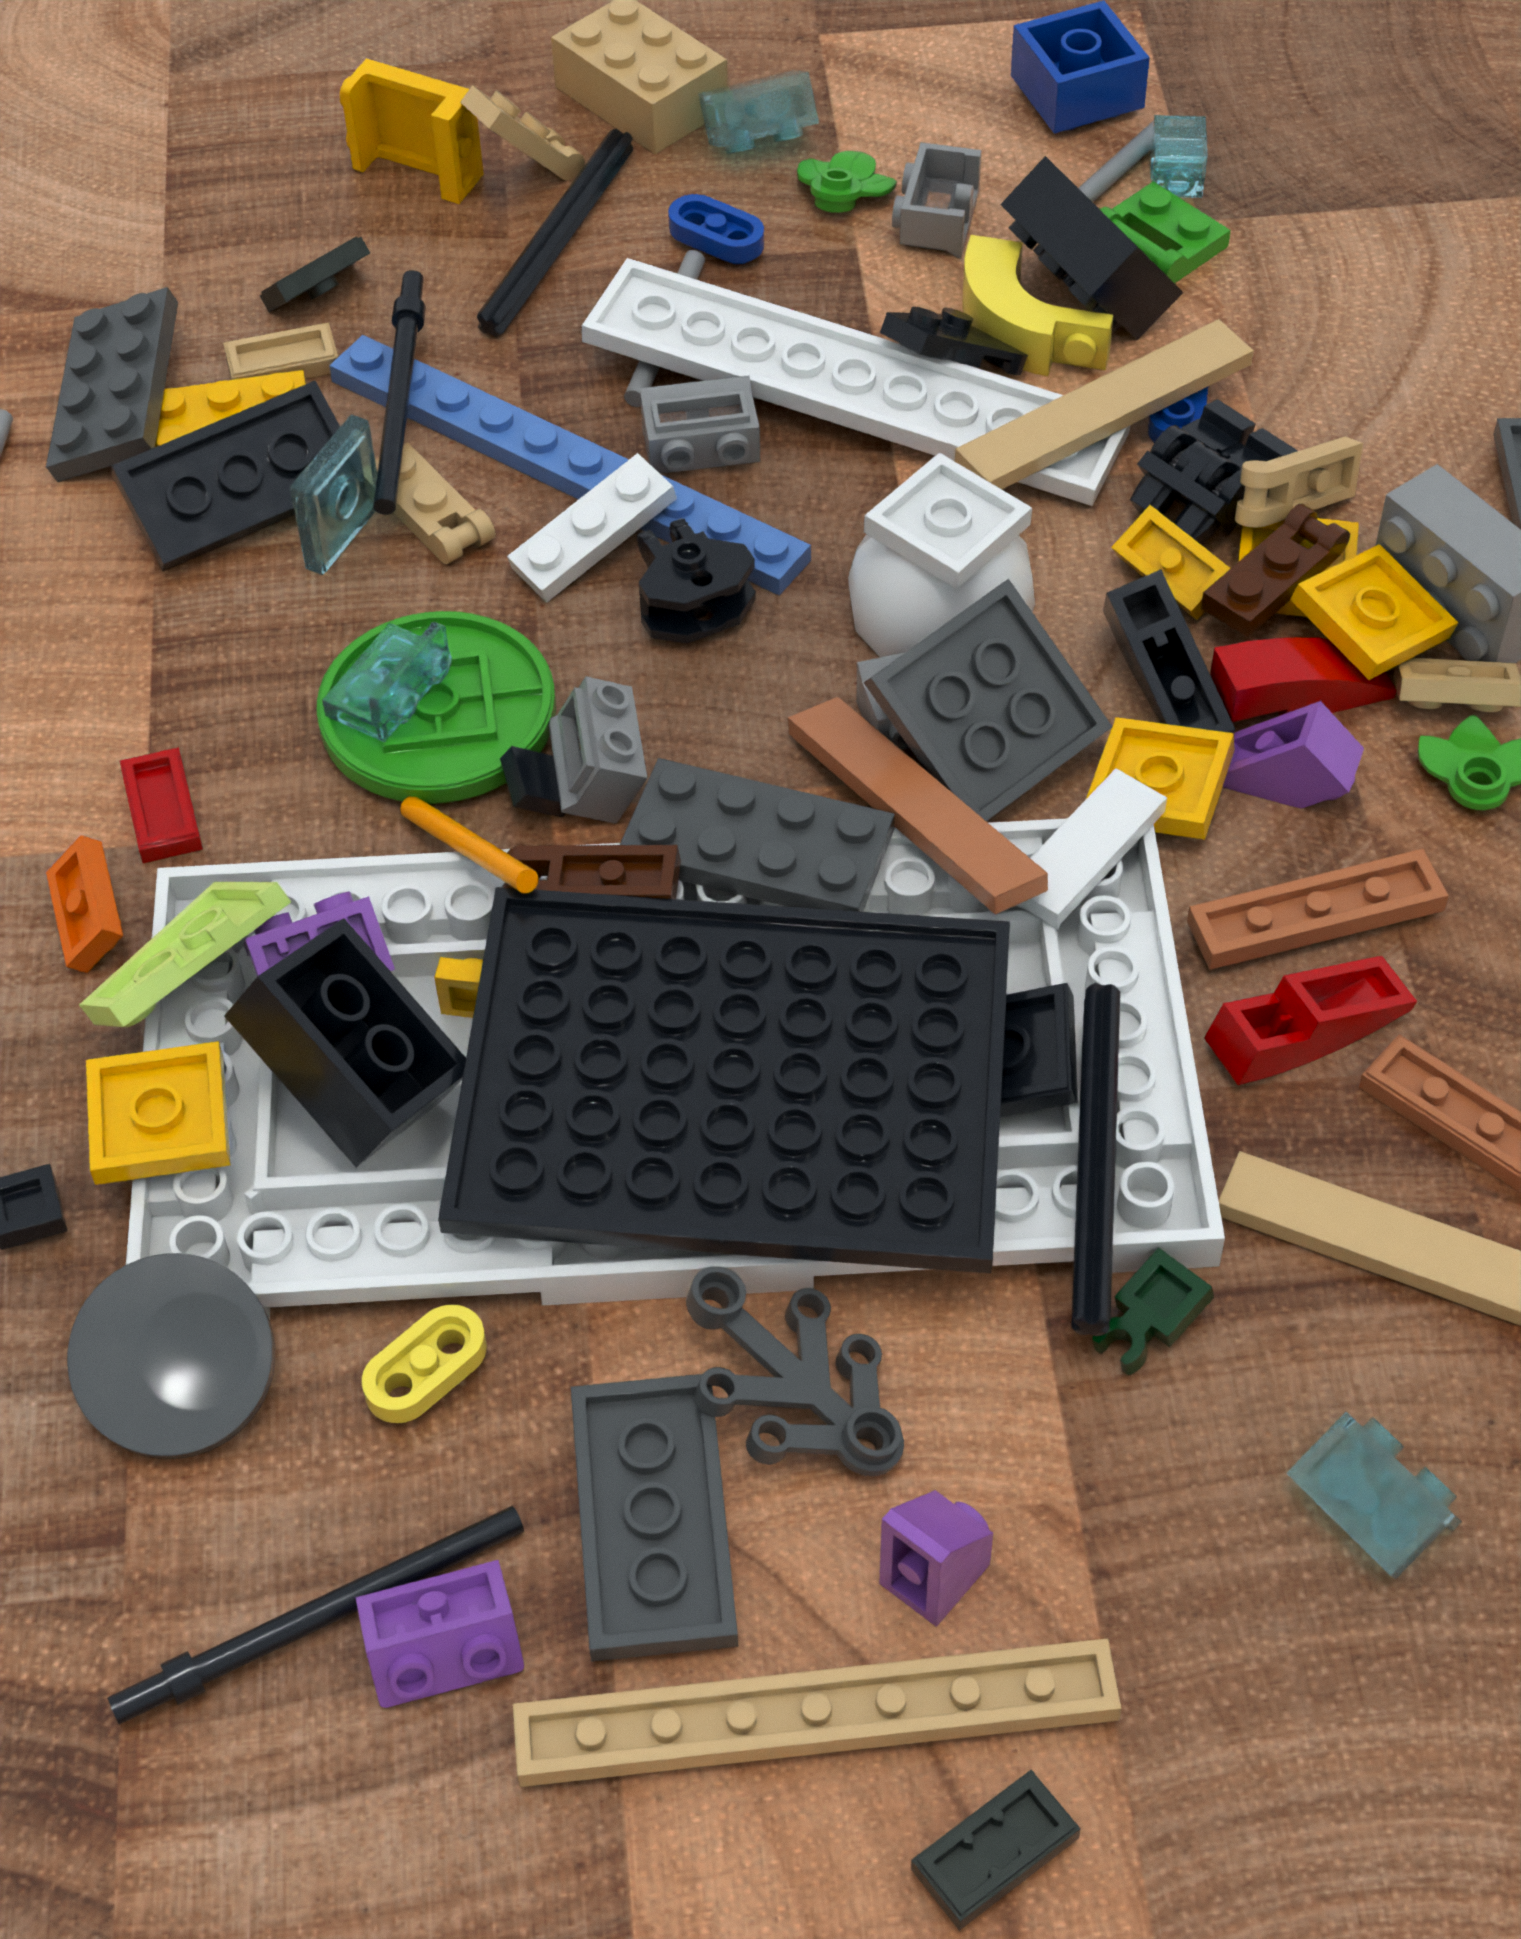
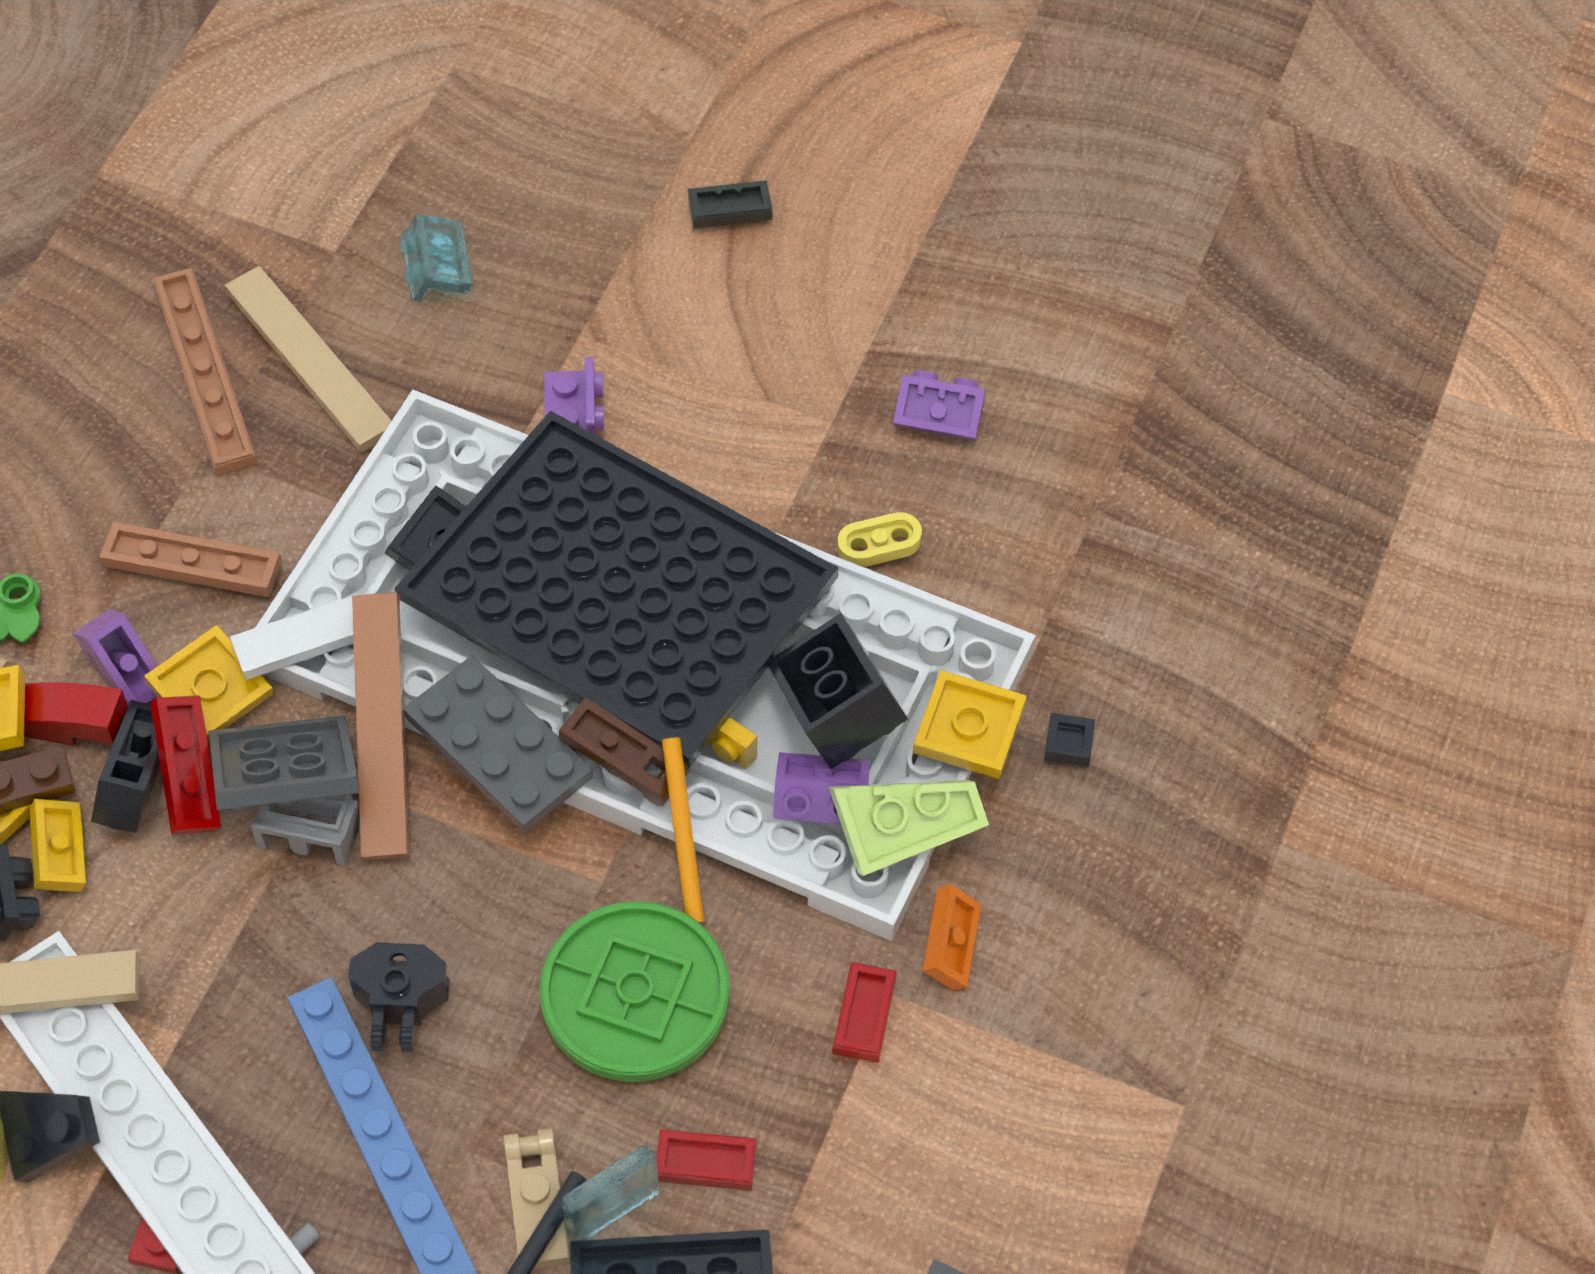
camera: 155 degrees left, 5 degrees up
dark grey piece [67,1253,275,1459] -> none
black bar [107,1506,524,1725] -> none
clear light blue bracket [322,622,452,742] -> none
black tile [500,746,566,818] -> none
white plate [507,453,677,603] -> none
tan plate [513,1638,1121,1787] -> none
light grey window [549,676,647,824] -> none
dark grey plate [571,1374,738,1662] -> none
light grey window [640,375,760,474] -> none
dark grey plant [686,1266,904,1476] -> none
white plate [848,453,1035,657] -> none
medium lavender slope [879,1490,993,1627] -> none
black axle [1071,983,1121,1336] -> none
dark green plate [1092,1247,1214,1375] -> none
red slope [1204,955,1417,1085] -> none
none -> red plate [150,695,221,835]
none -> medium lavender bracket [544,357,604,435]
none -> red tile [654,1129,757,1191]

